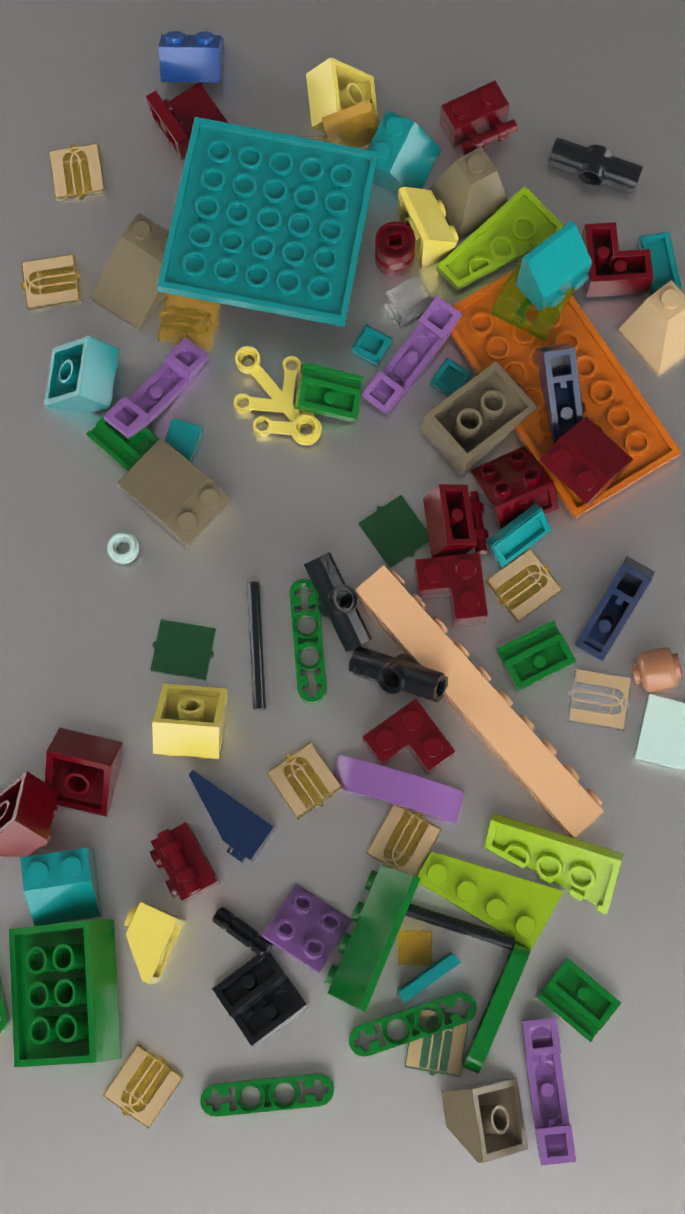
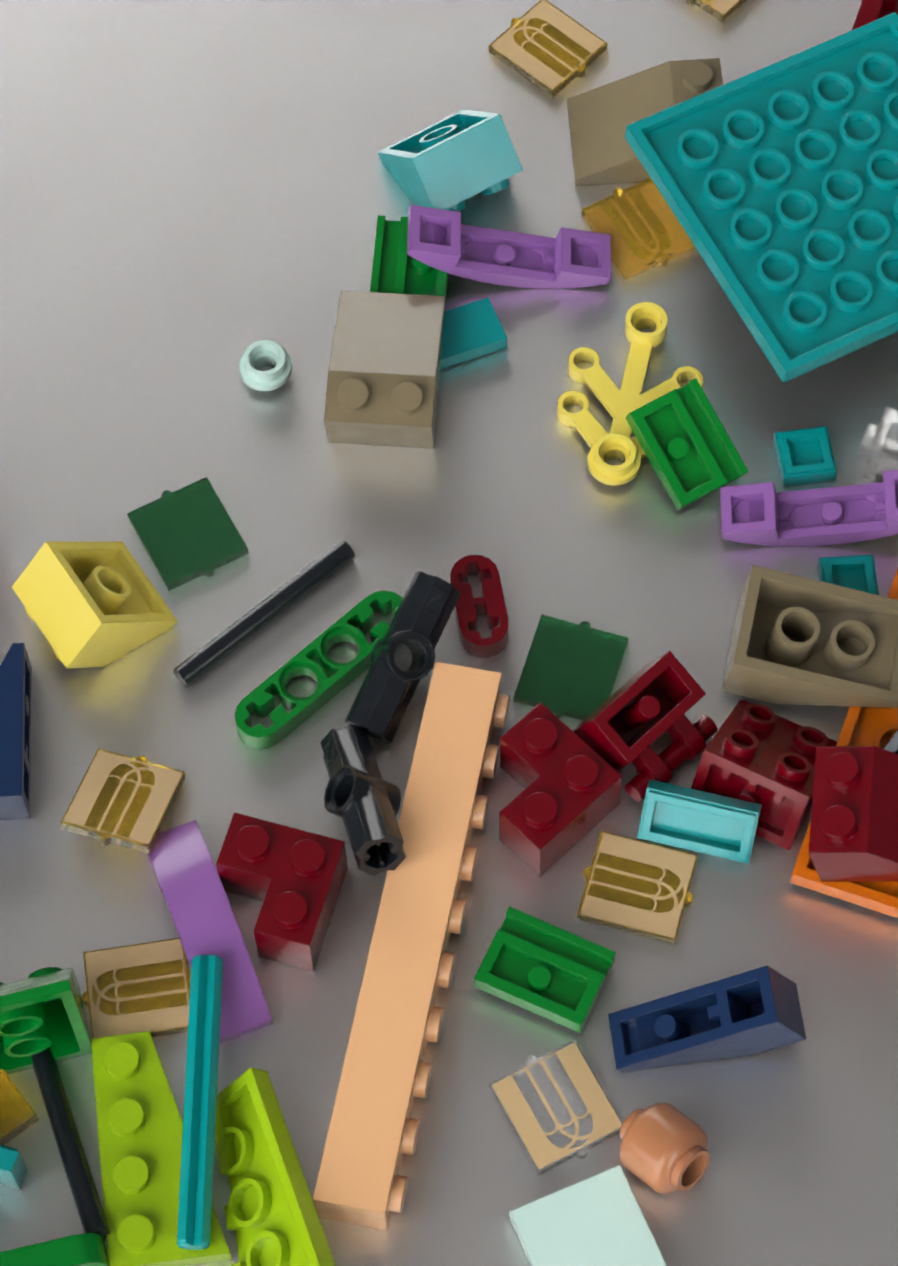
camera: 50 degrees right, 15 degrees down
none -> teal axle [177,954,223,1250]
none -> dark red beam [450,555,508,658]

